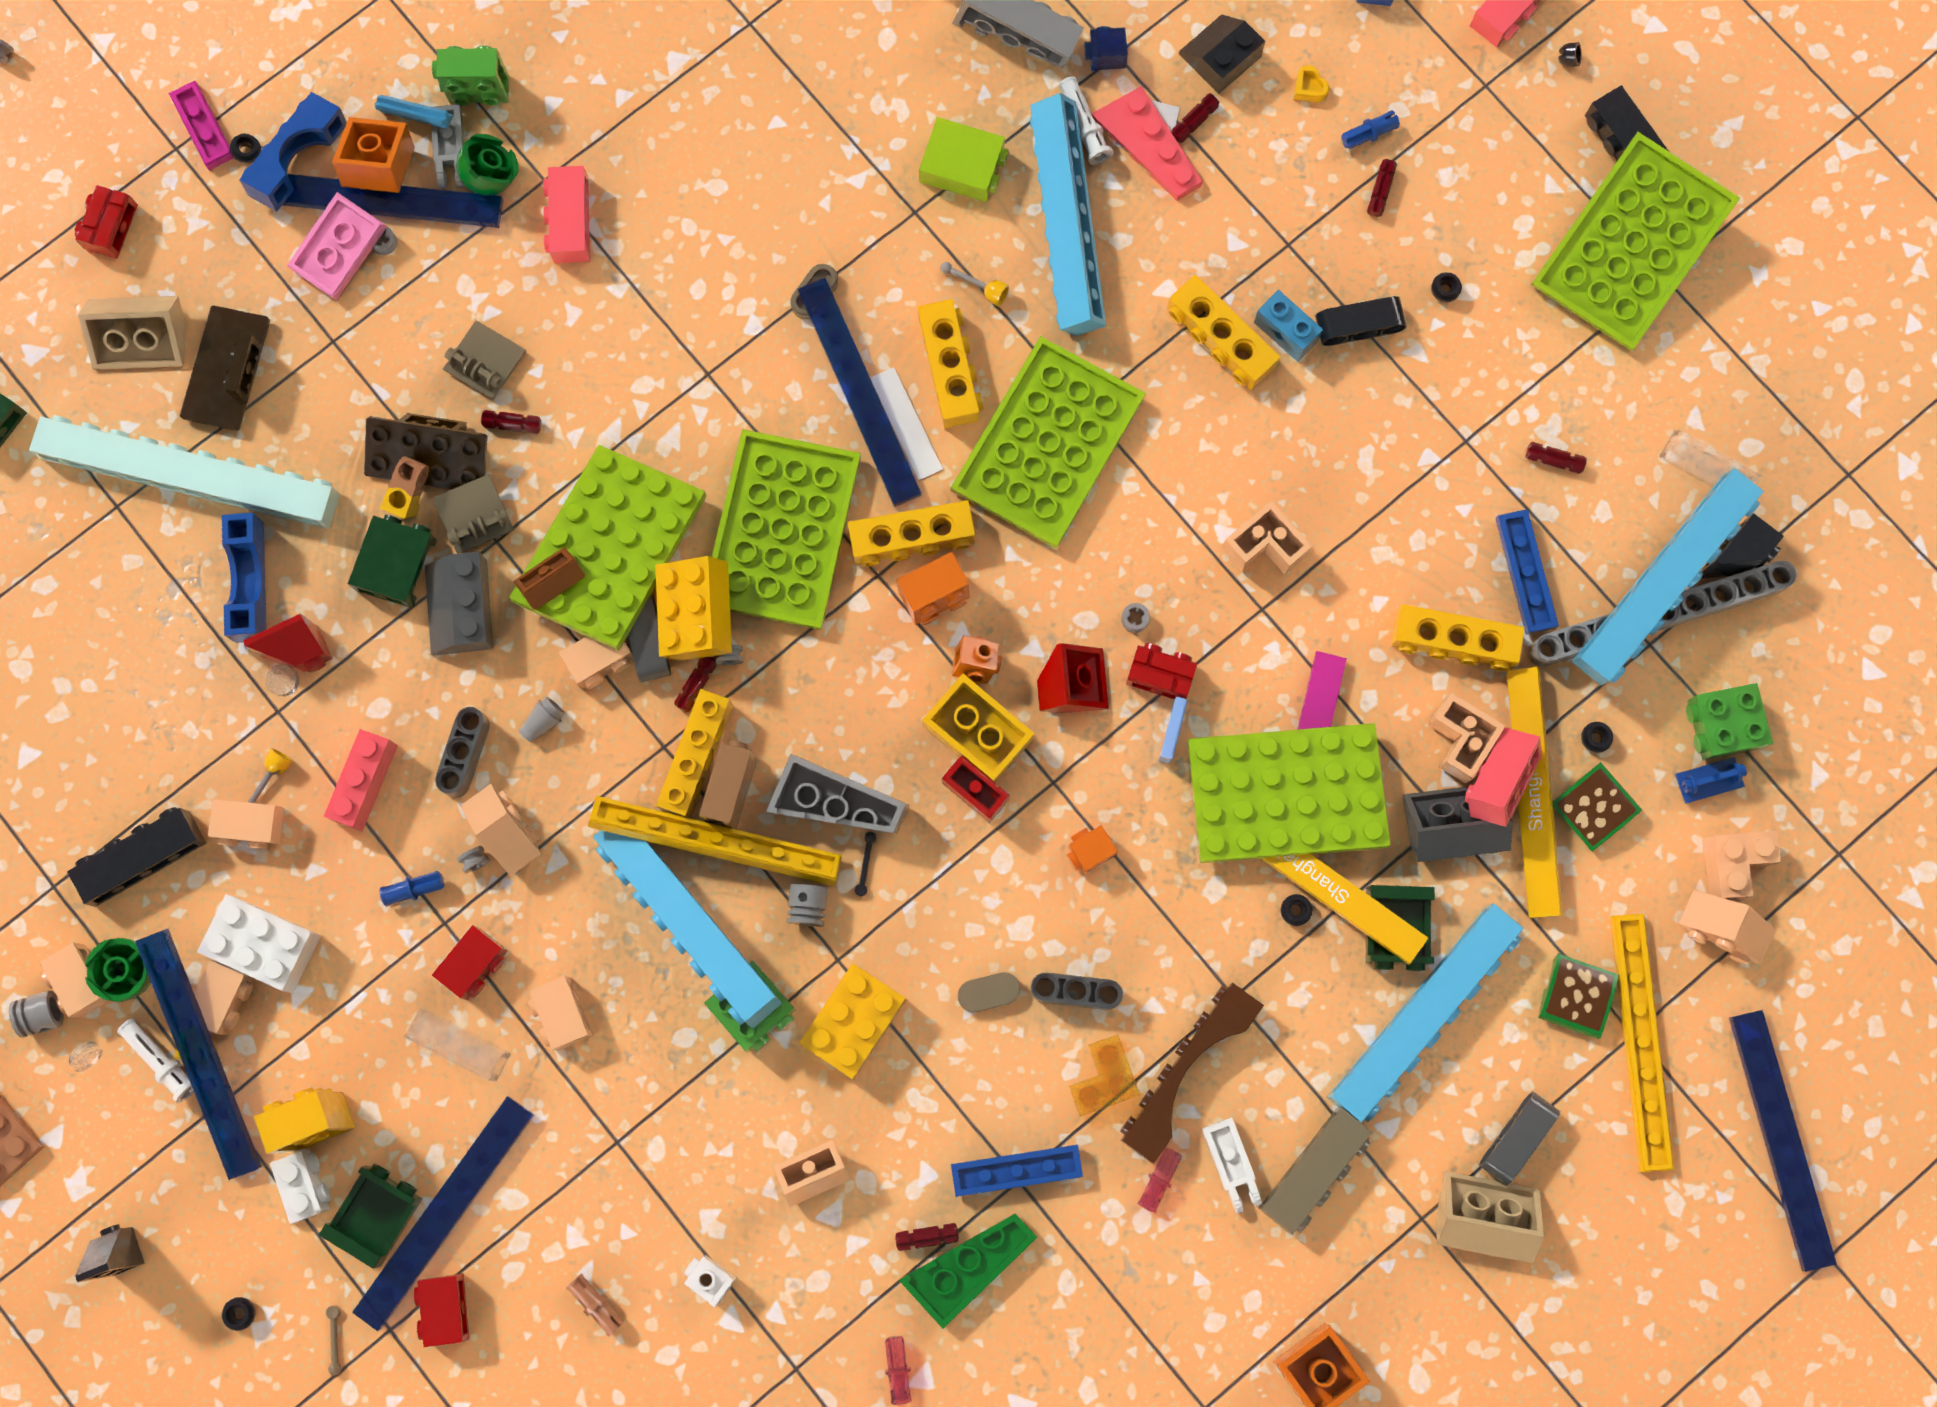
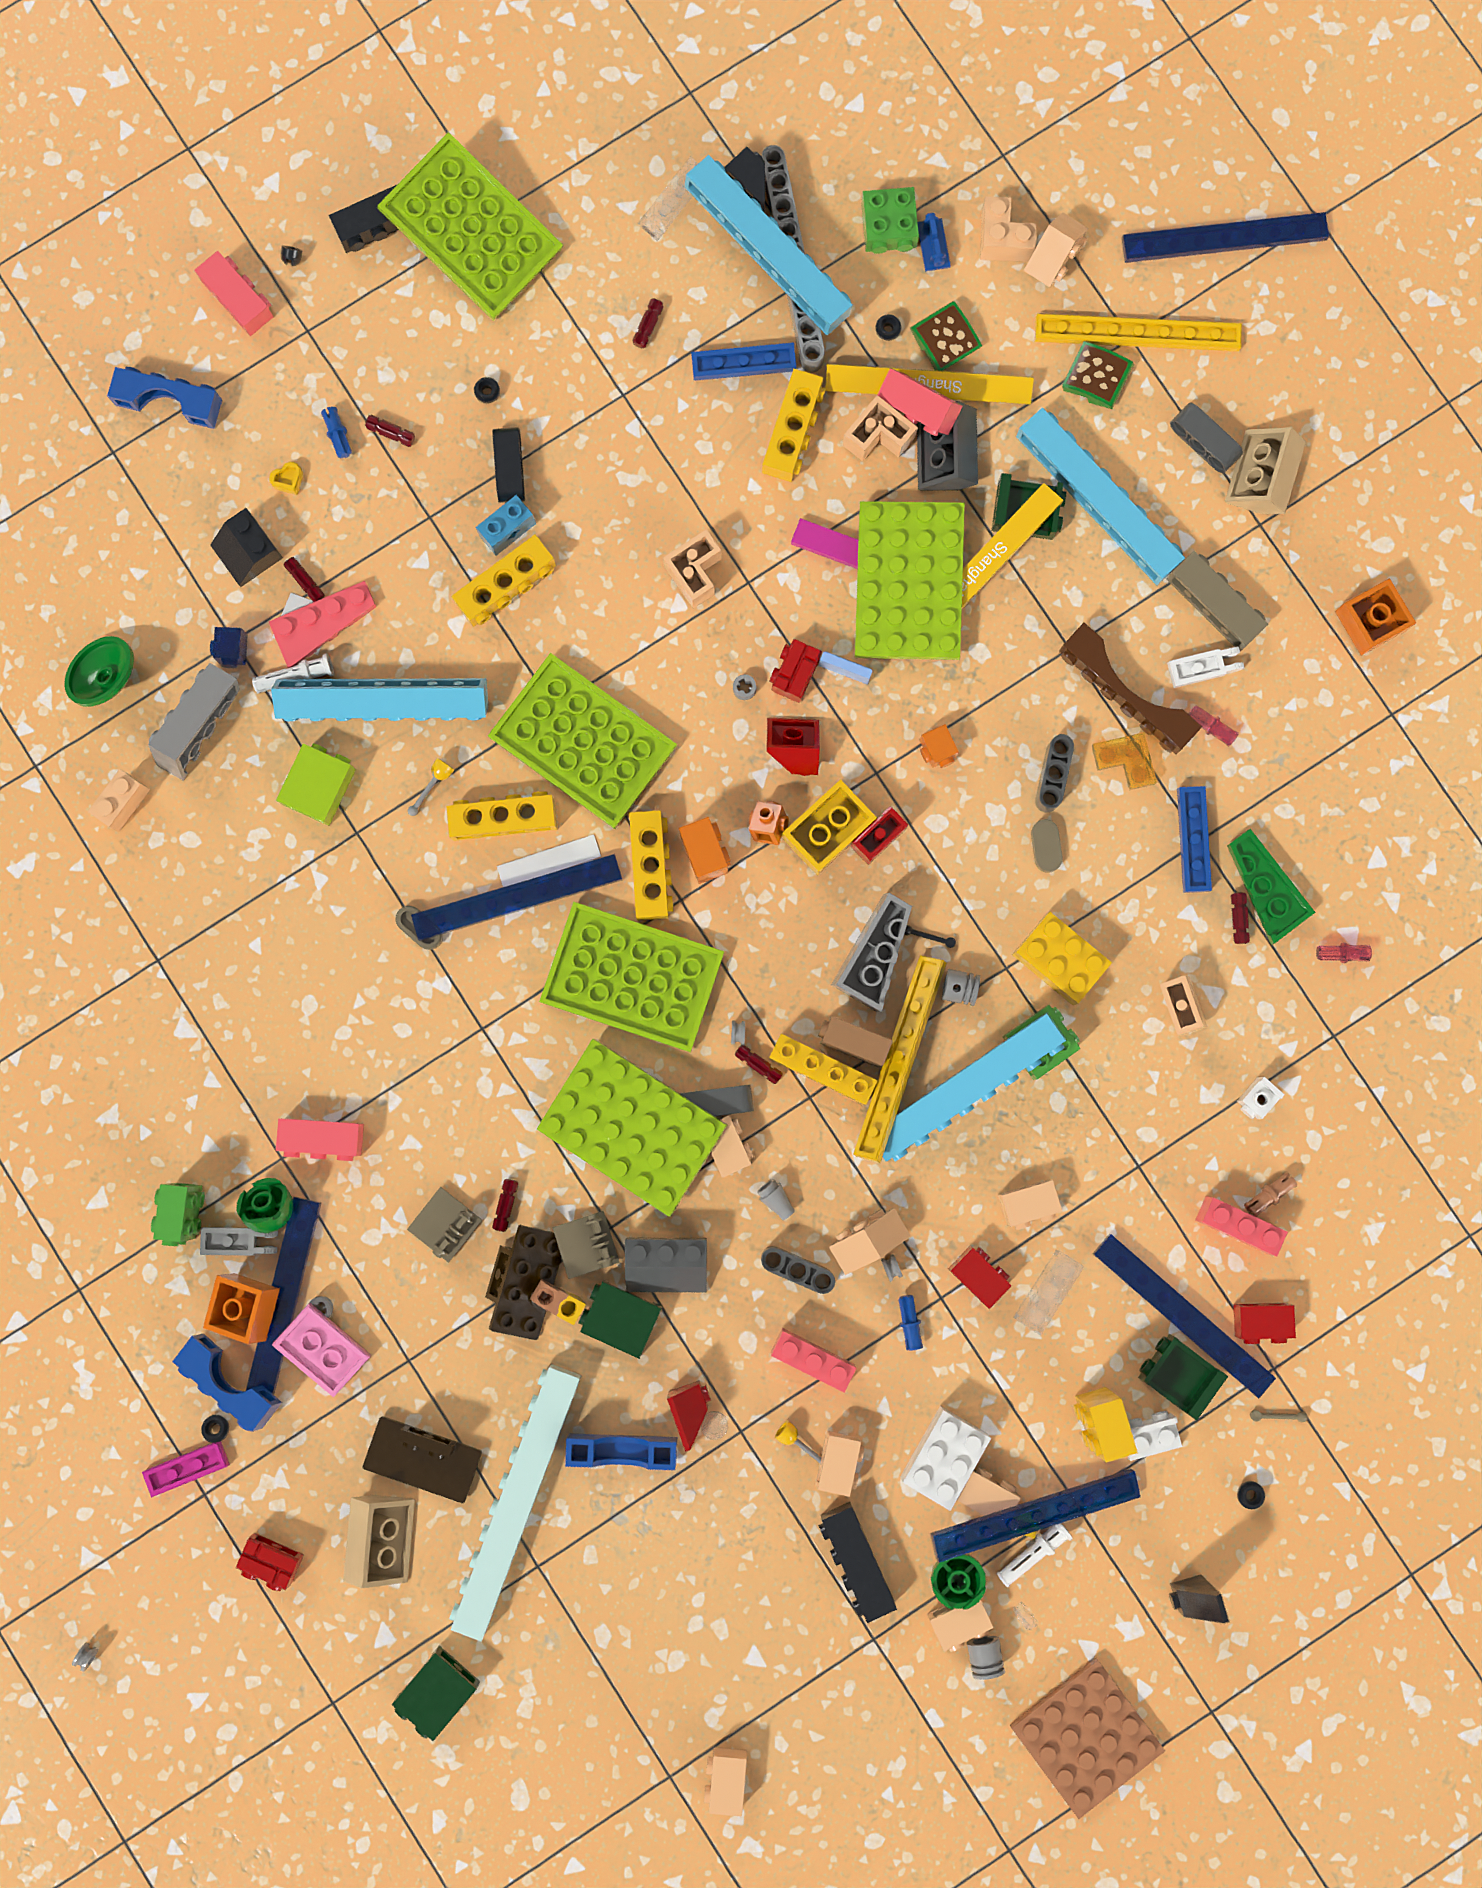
camera: 85 degrees left, 5 degrees up
dark azure axle [375,95,452,128] -> none
dark orange slope [513,547,585,610] -> none
yellow brick [655,556,732,661] -> none
black plate [1280,894,1312,926] -> none
none -> coral brick [1195,1196,1288,1257]

